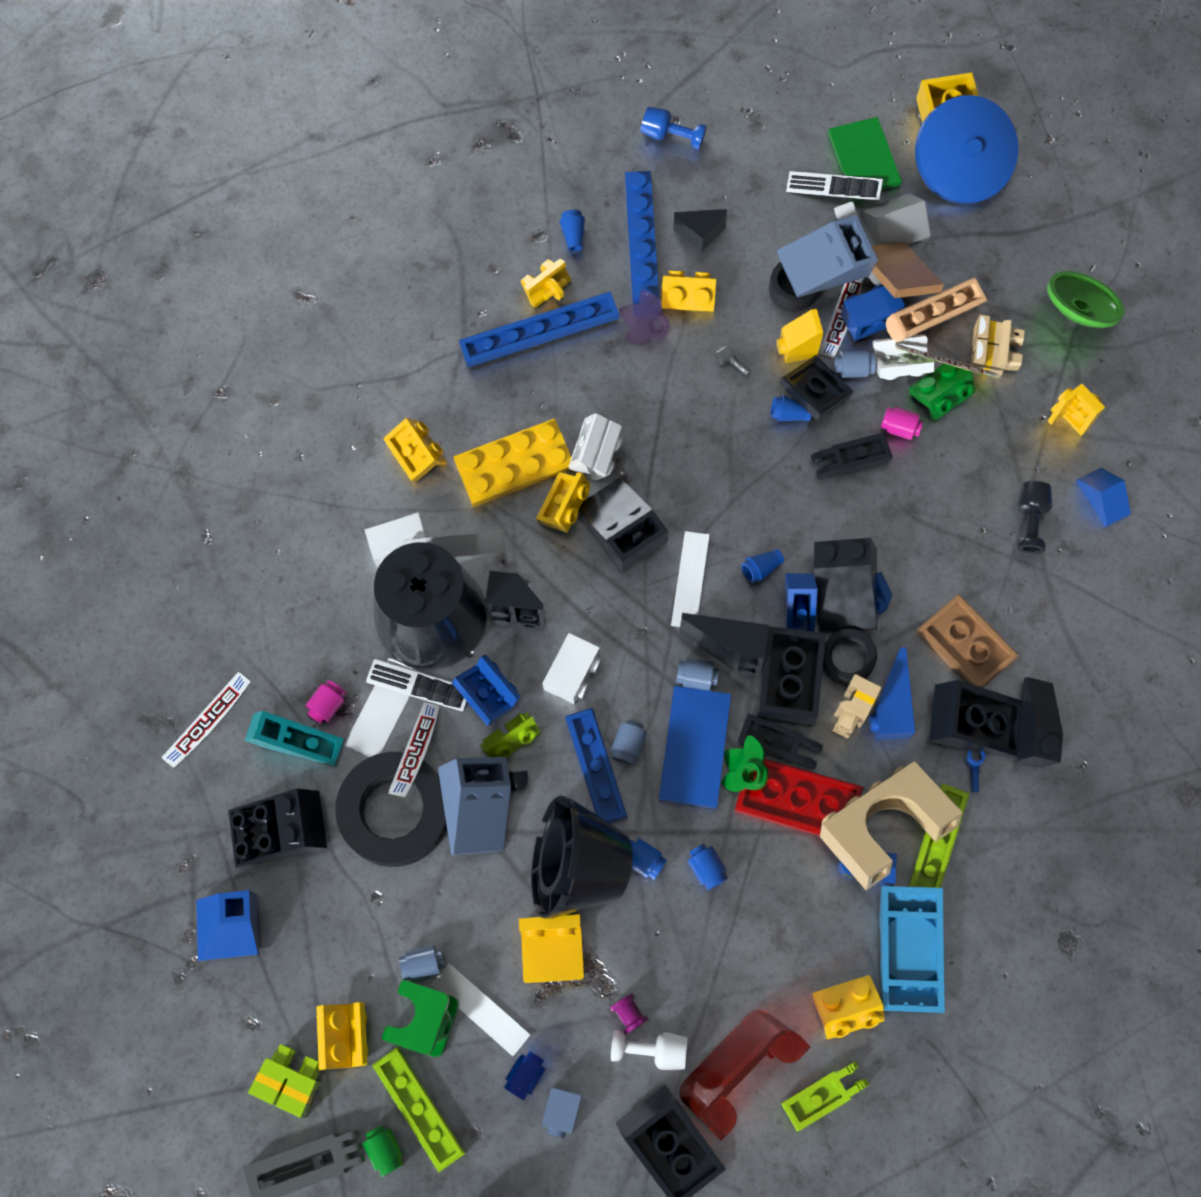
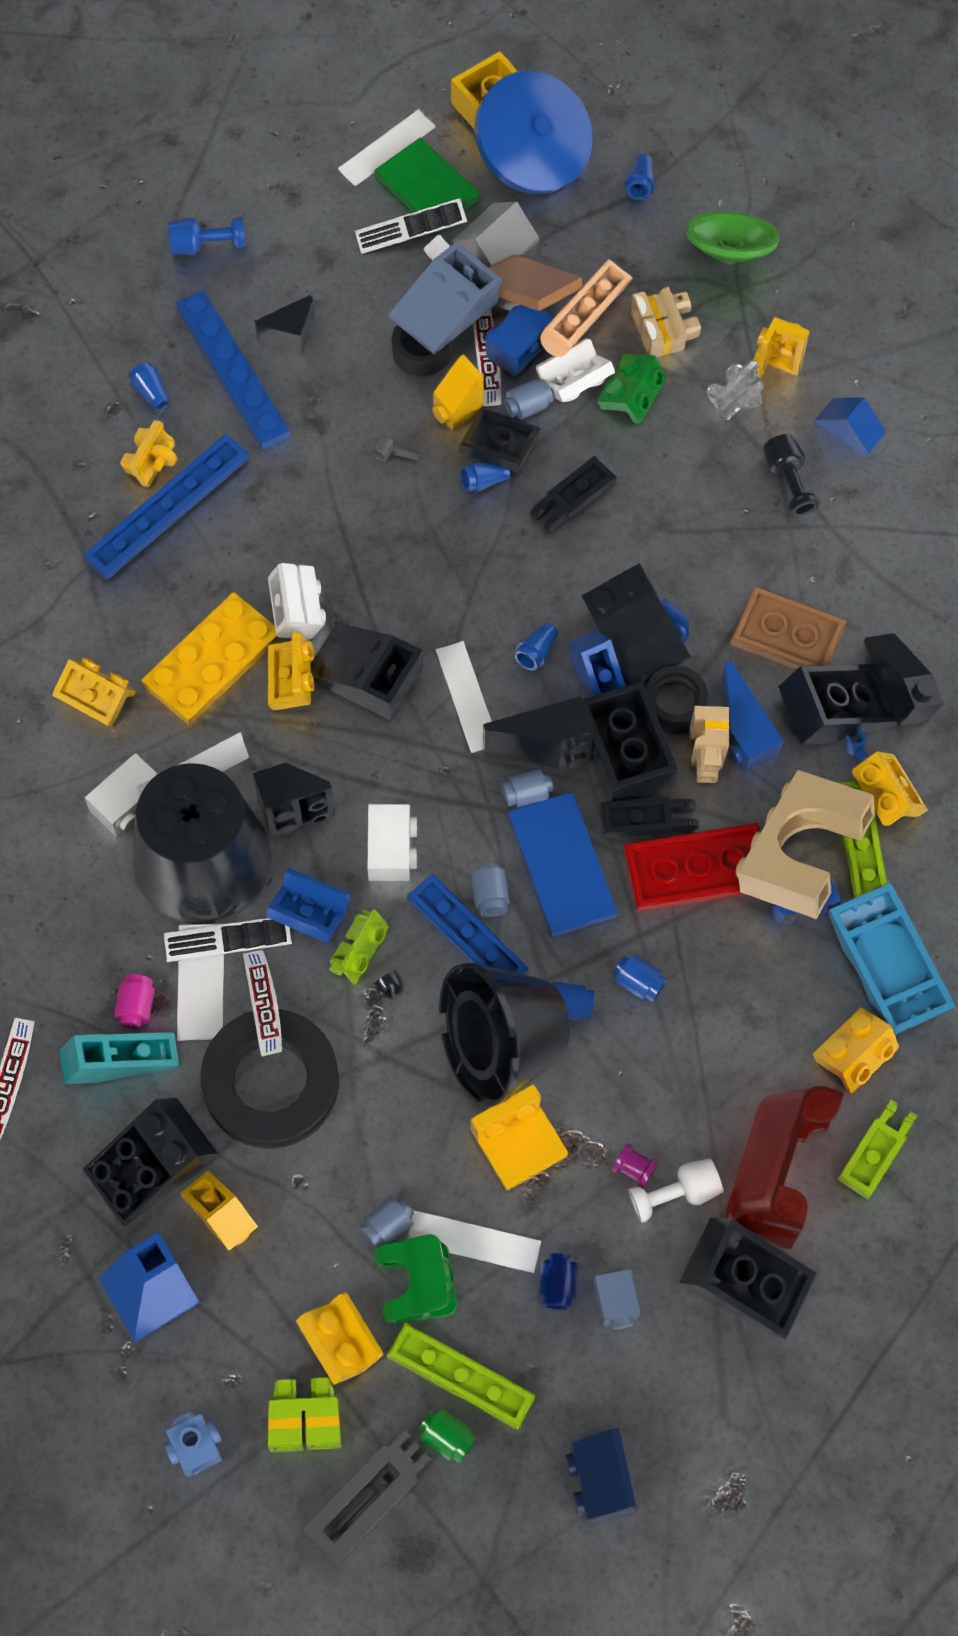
camera: 30 degrees left, 5 degrees down
sand blue slope [438,757,511,855] -> none
clear purple plate [619,290,670,344] -> none
yellow bracket [661,270,716,312] -> none
green plate [721,735,768,792] -> none
dark pink brick [881,406,924,440] -> none
sticker [895,343,999,378] -> none
none -> medium blue brick [164,1413,223,1478]
none -> yellow slope [180,1170,258,1250]
none -> white sticker [337,109,436,186]
none -> blue cone [624,154,655,200]
none -> clear hips [706,360,764,421]
none -> yellow bracket [852,751,928,826]

